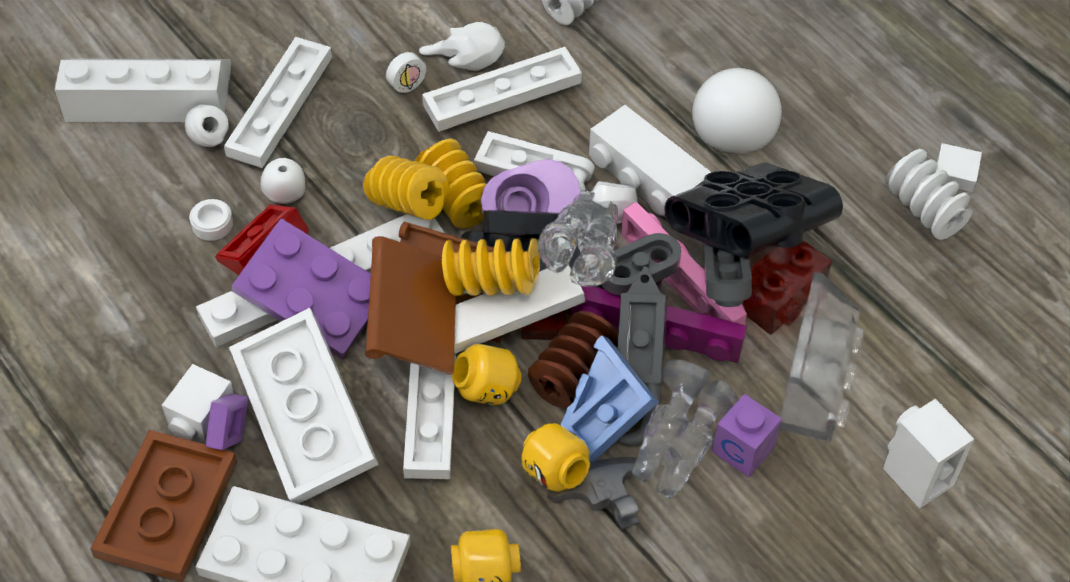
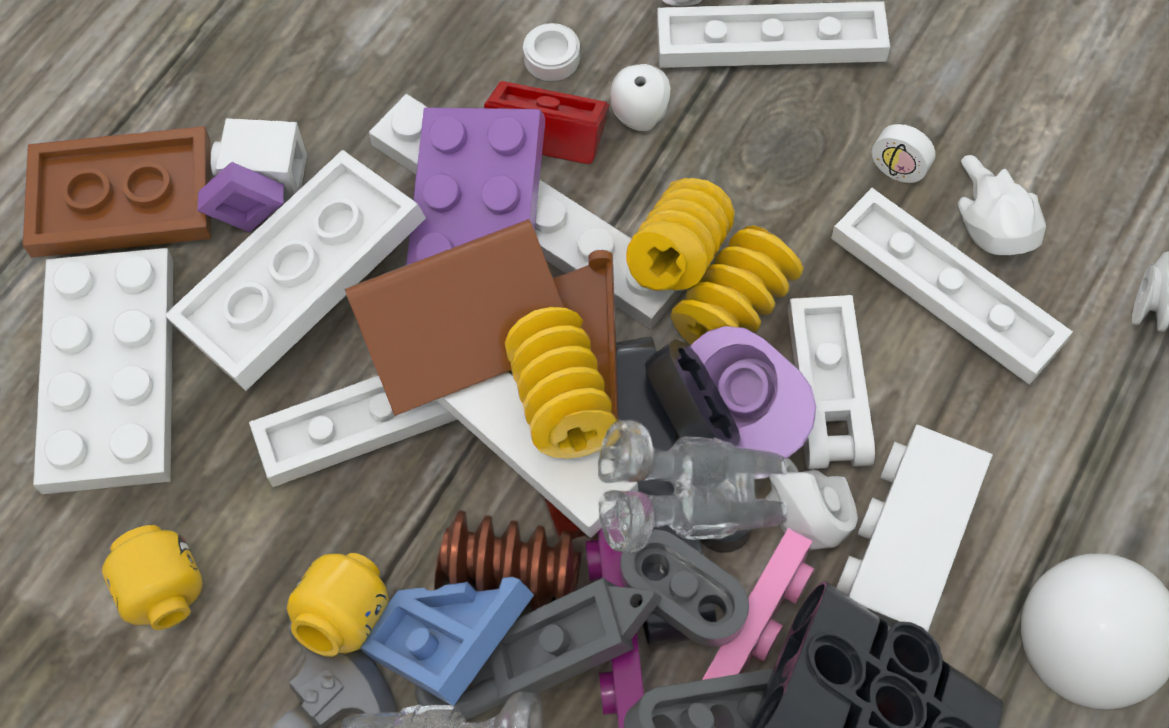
camera: 70 degrees right, 10 degrees up
yellow head [452,344,522,406] -> none

